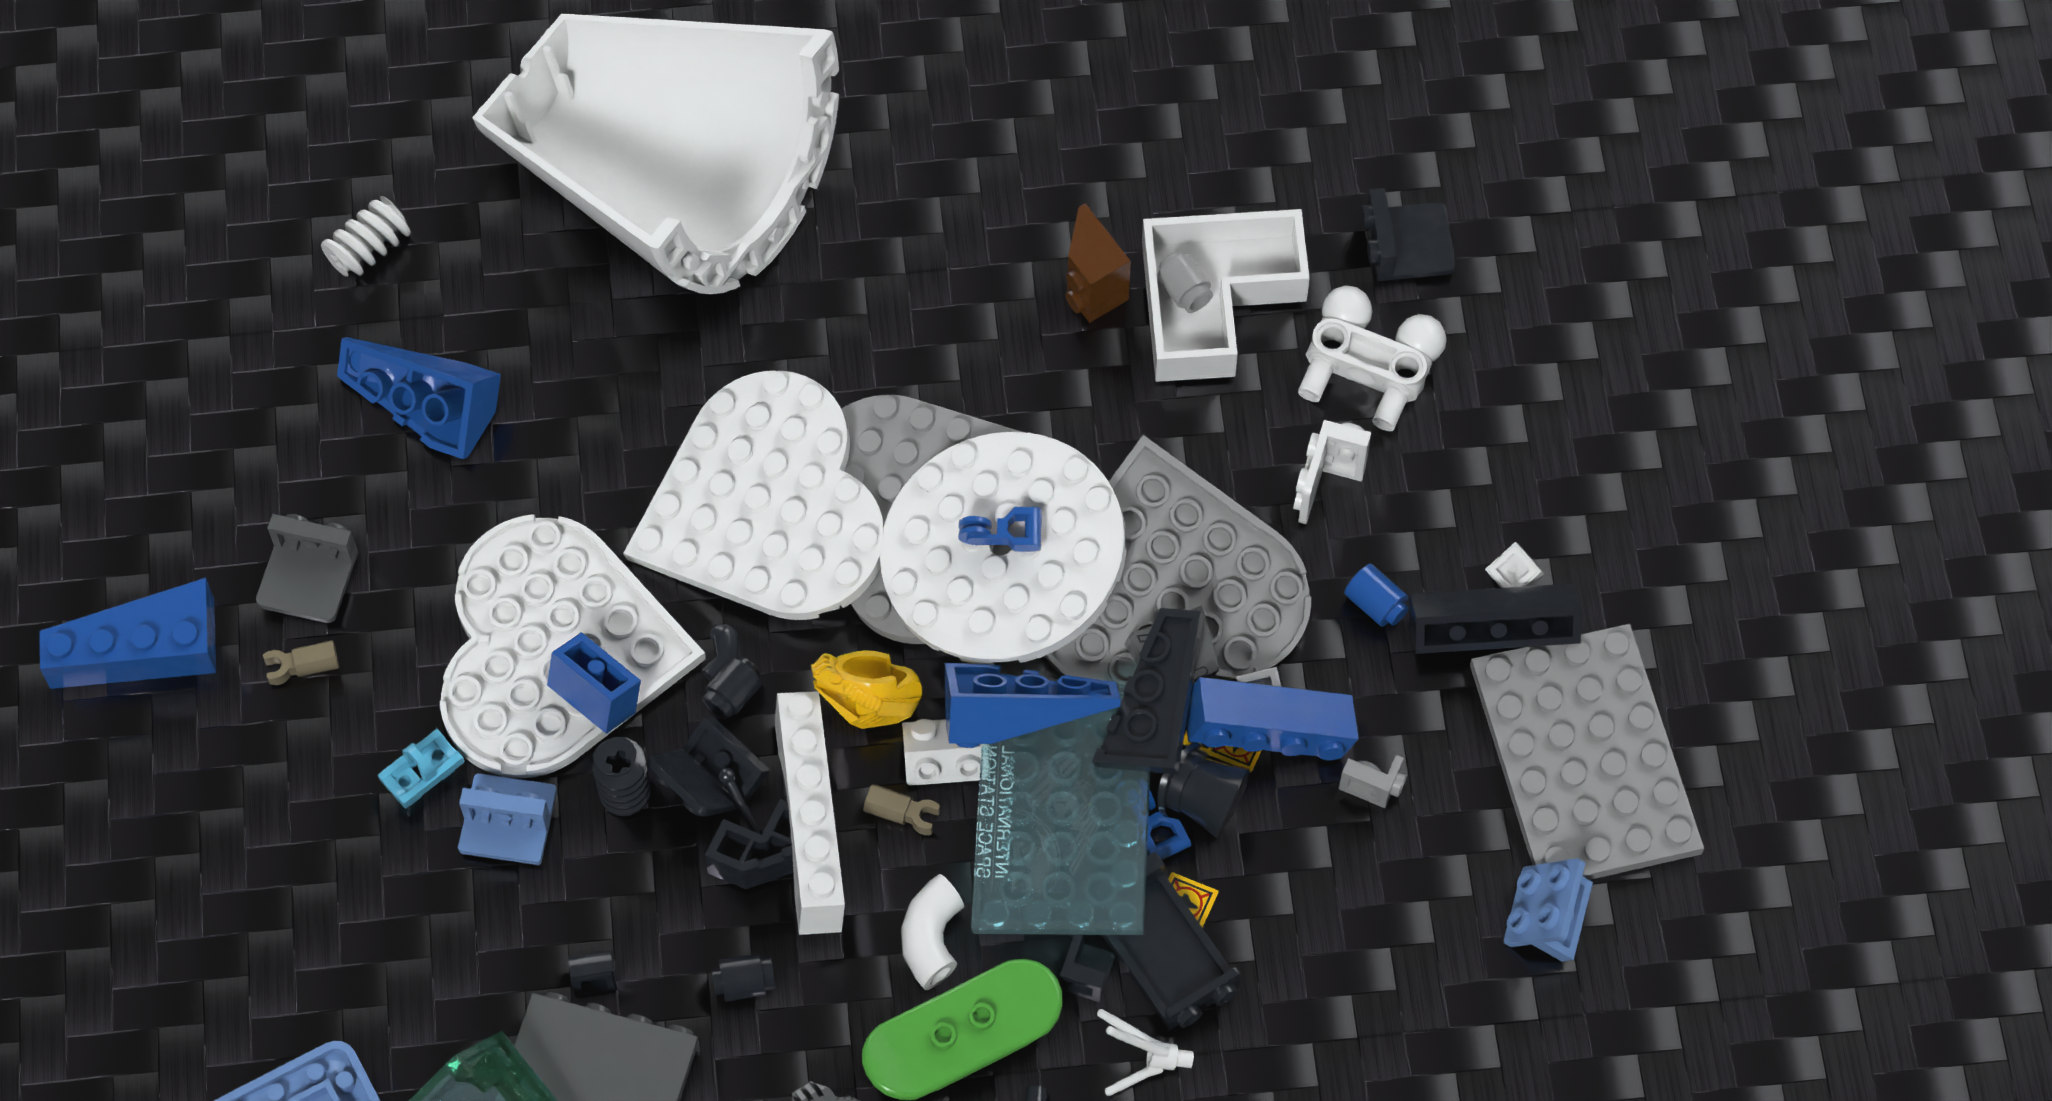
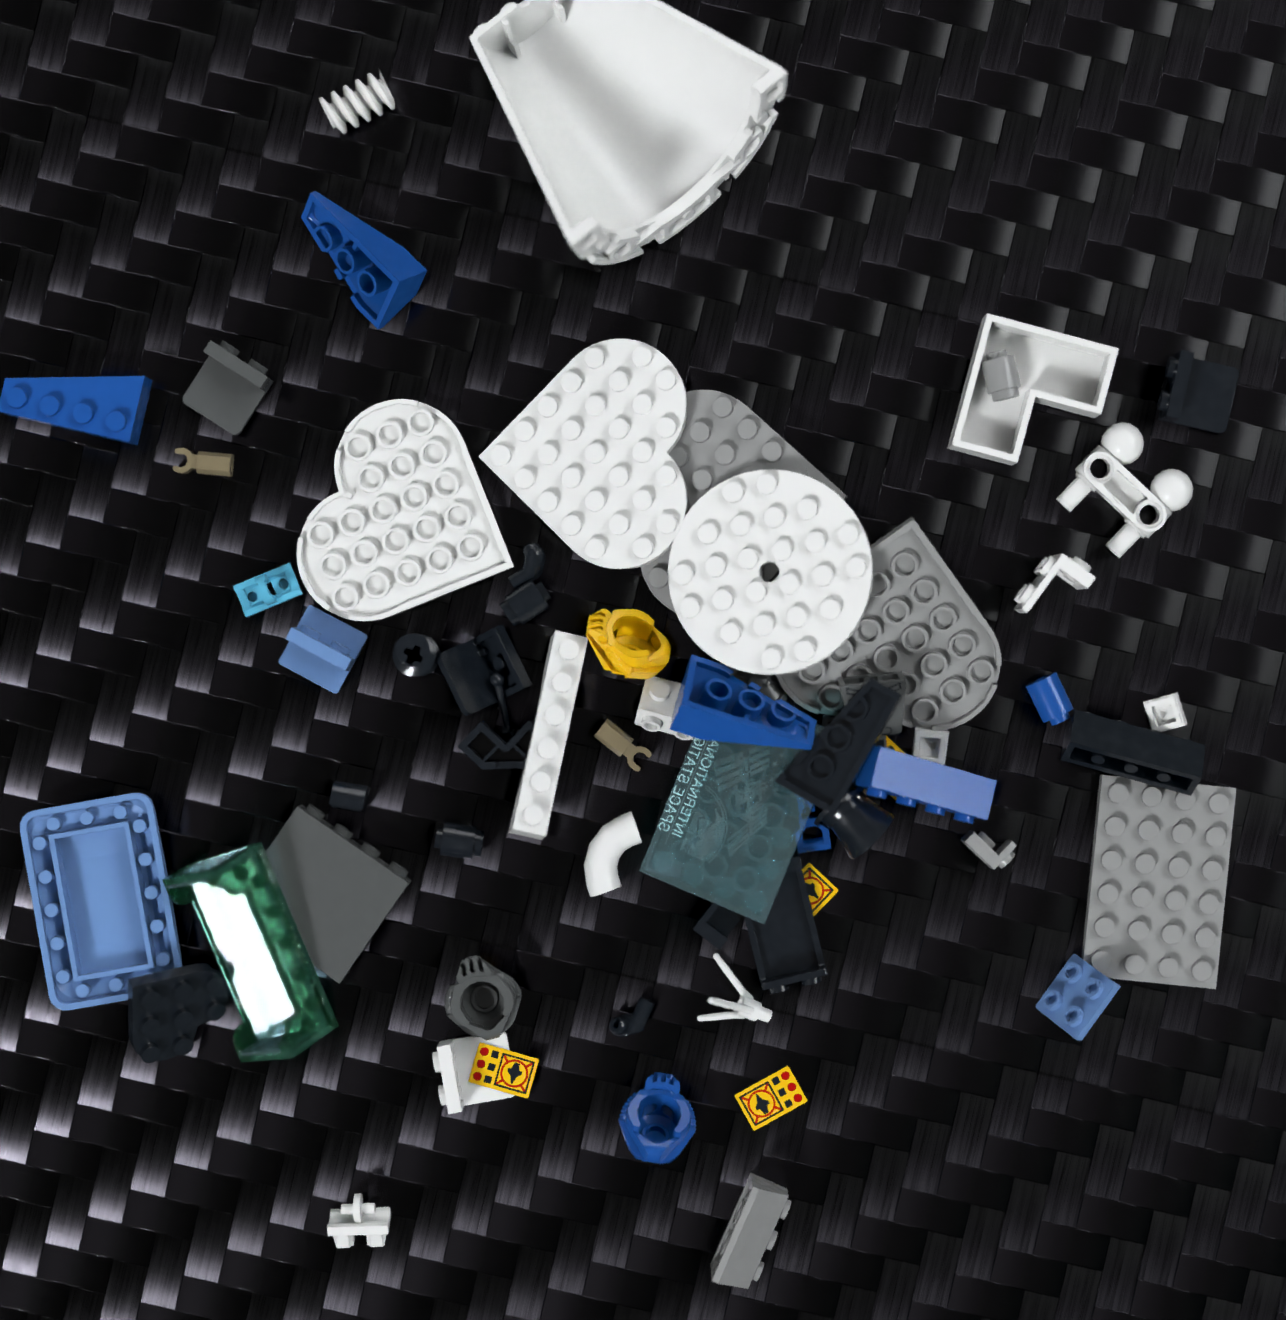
camera: 20 degrees right, 25 degrees up
blue brick [547,632,641,734] -> none
bright green piece [862,959,1062,1100] -> none
blue piece [958,507,1042,552] -> none
reddish brown slope [1065,203,1131,323] -> none

